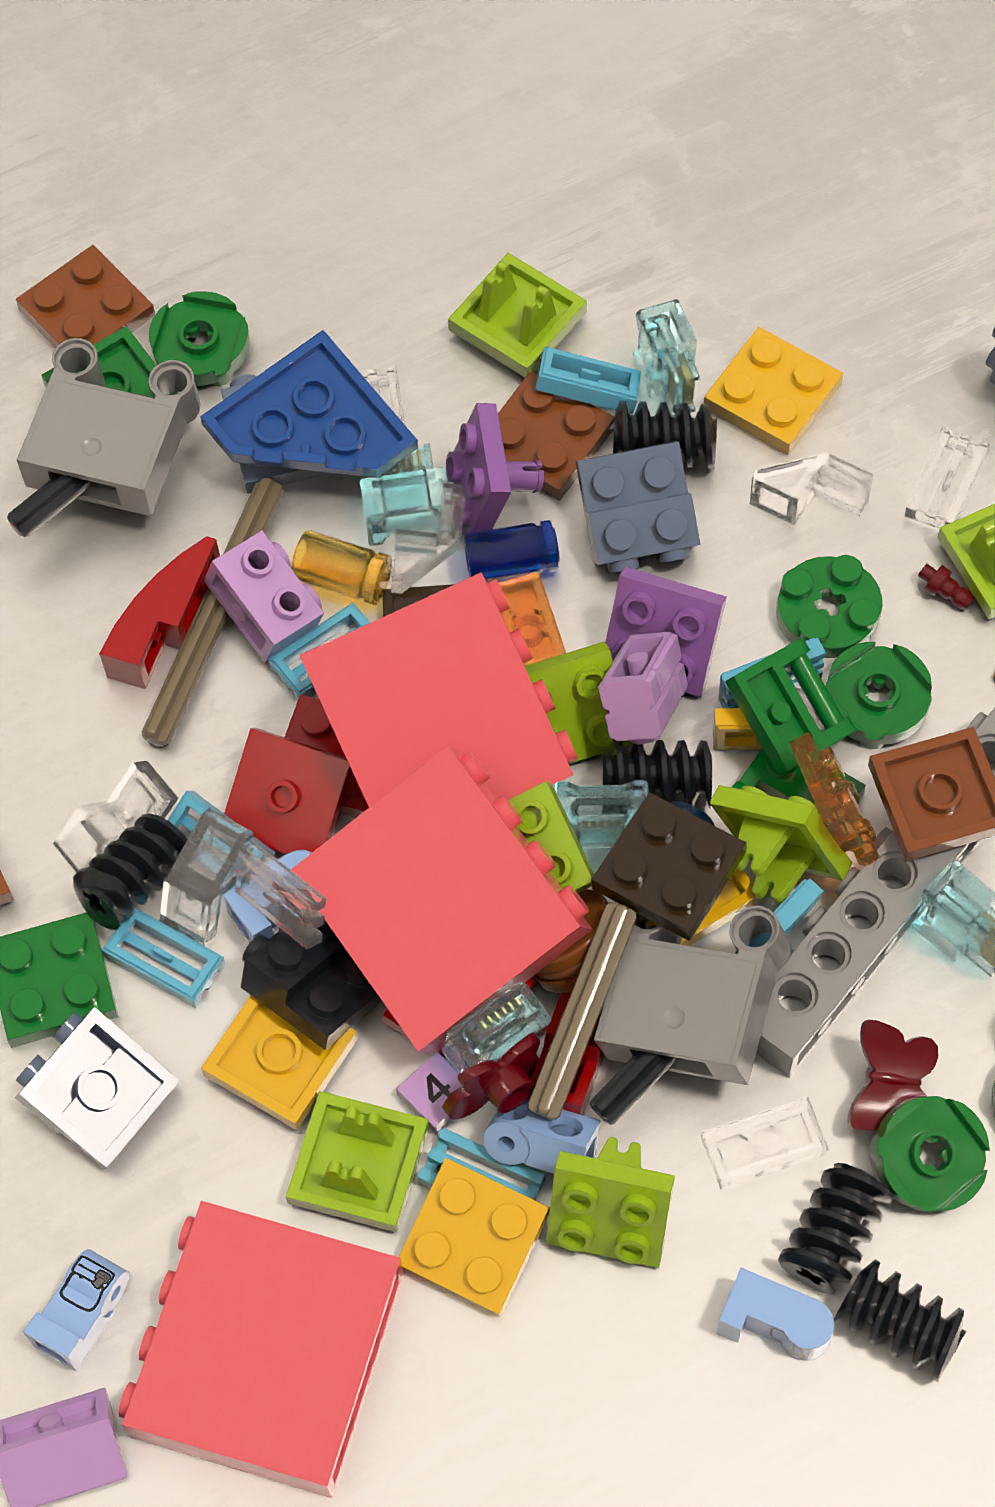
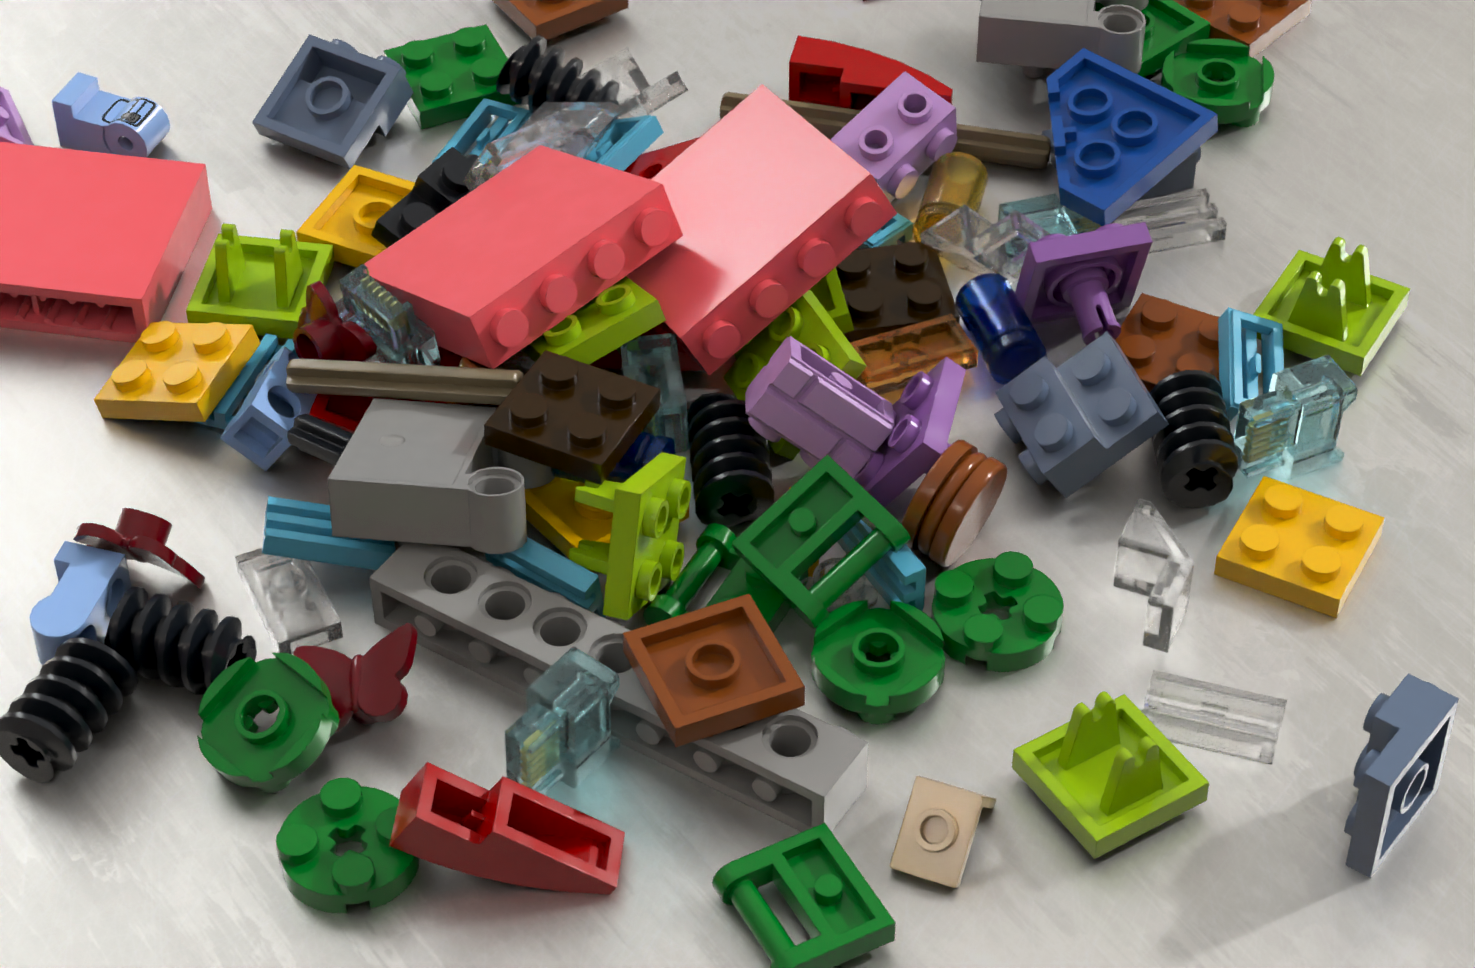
camera: 80 degrees right, 20 degrees down
lime plate [546,1137,675,1268] -> none
clear orange plate [789,732,879,865] -> none
dark red piece [918,563,975,610] -> none
none -> dark red animal [73,508,205,590]
none -> medium azure tile [262,496,396,570]
none -> dark orange head [901,440,1007,567]

